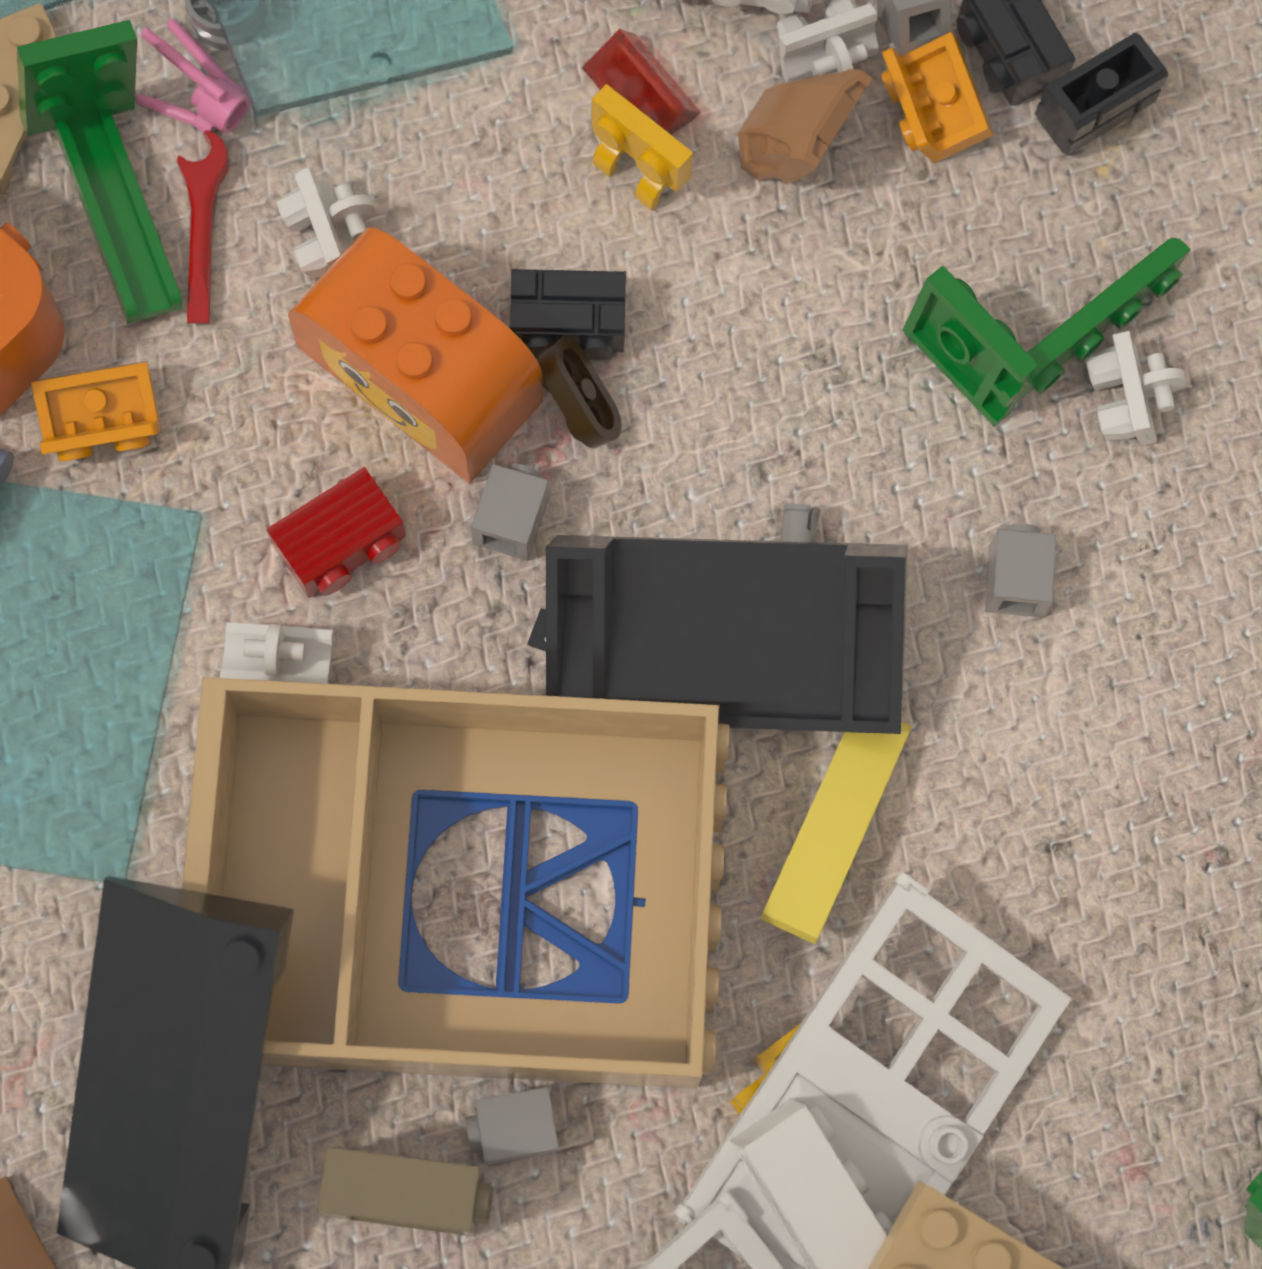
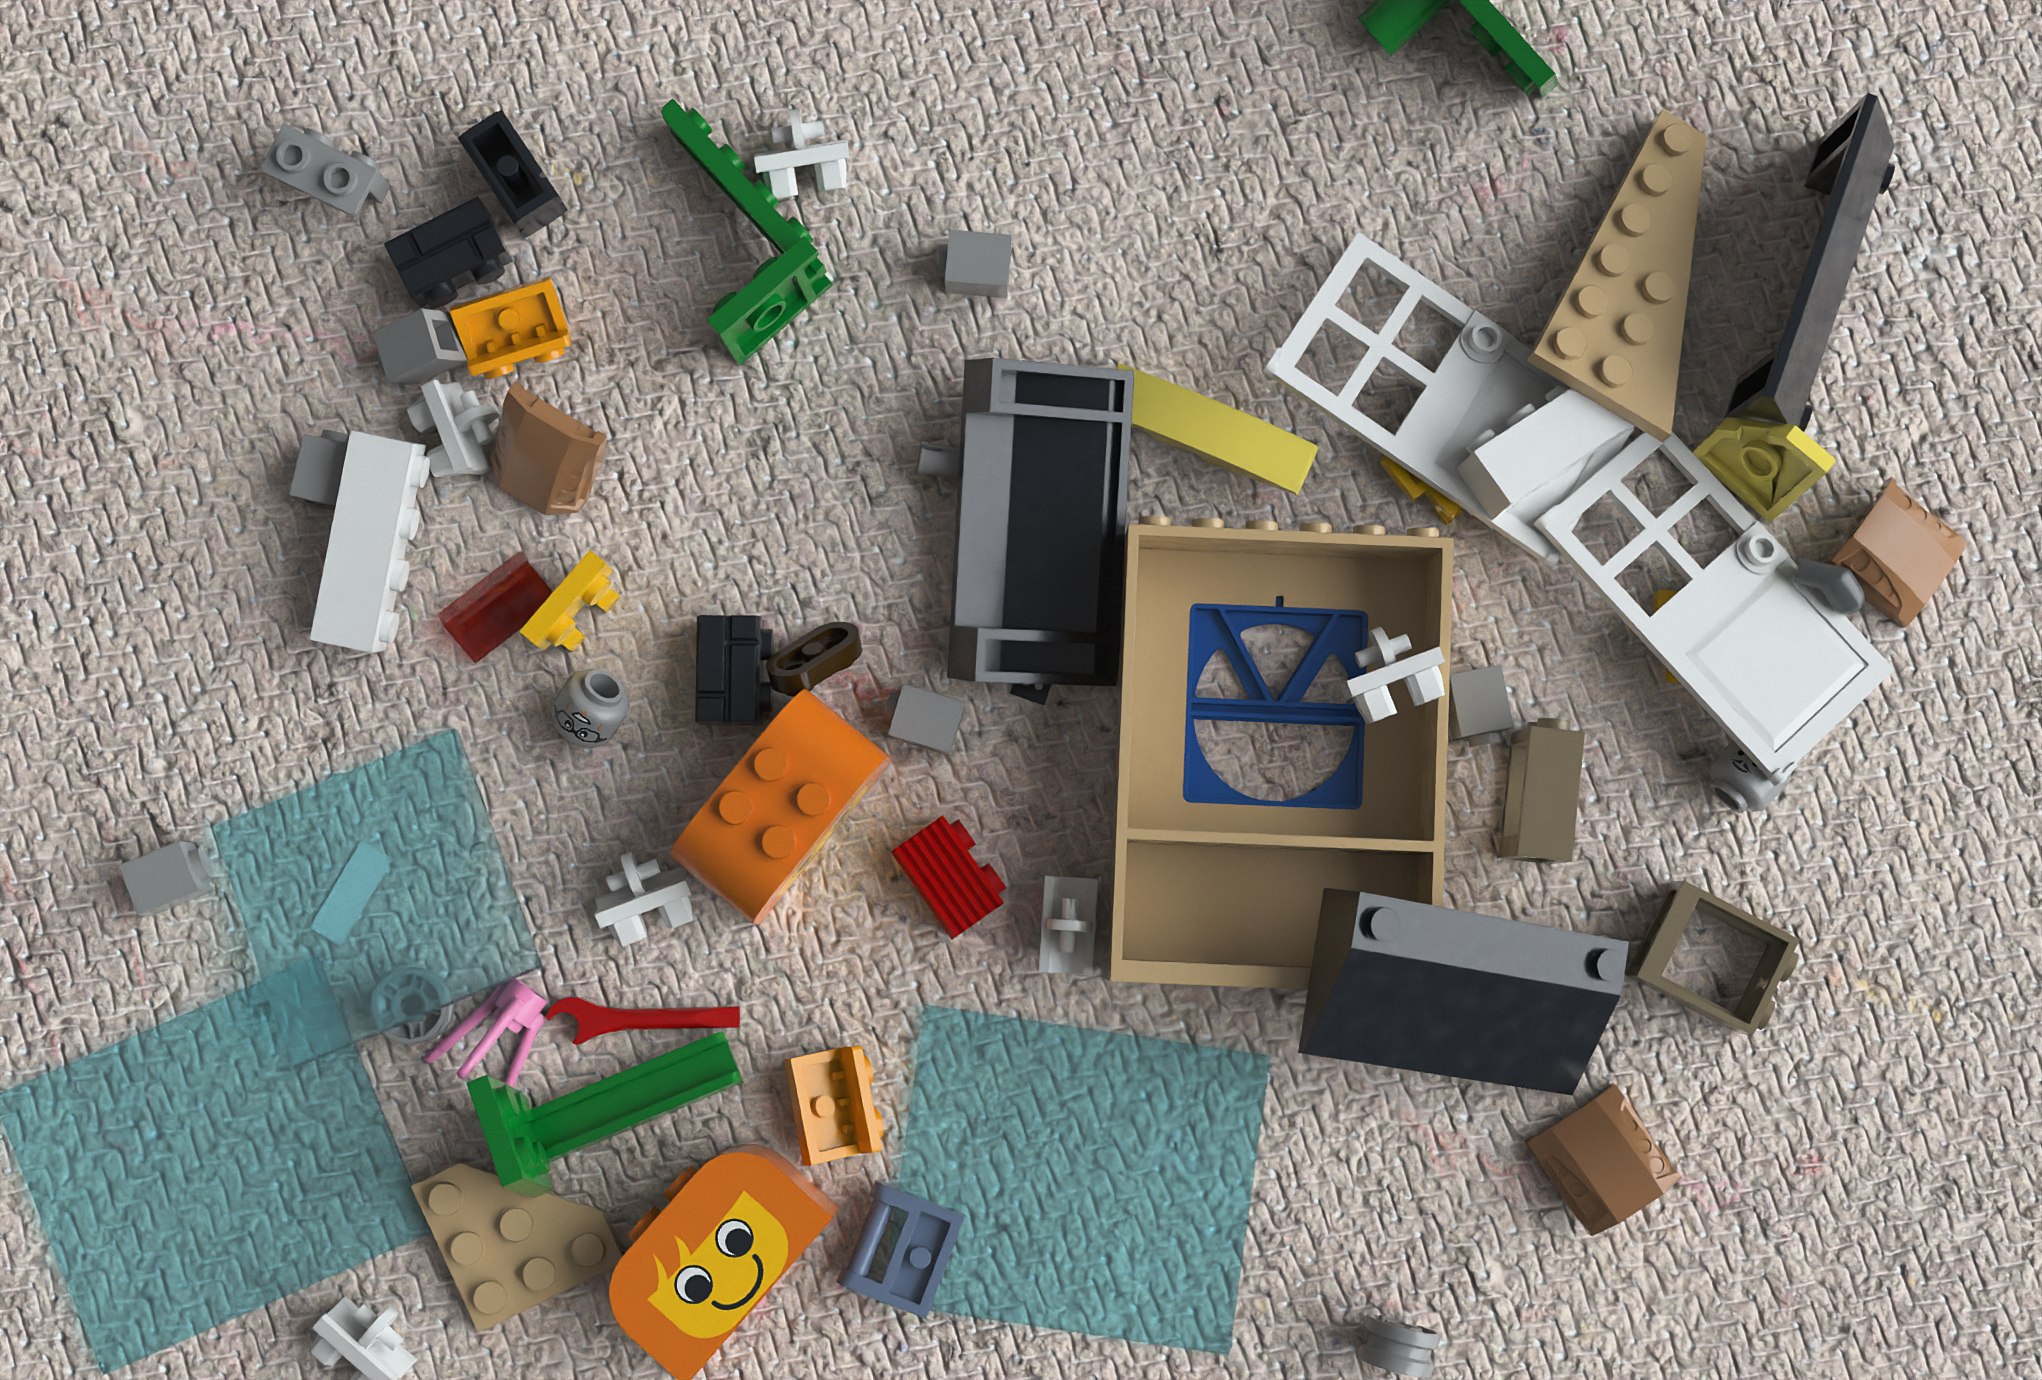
camera: 90 degrees left, 10 degrees up
none -> light grey head [550,669,630,748]
none -> white hips [1340,627,1445,724]

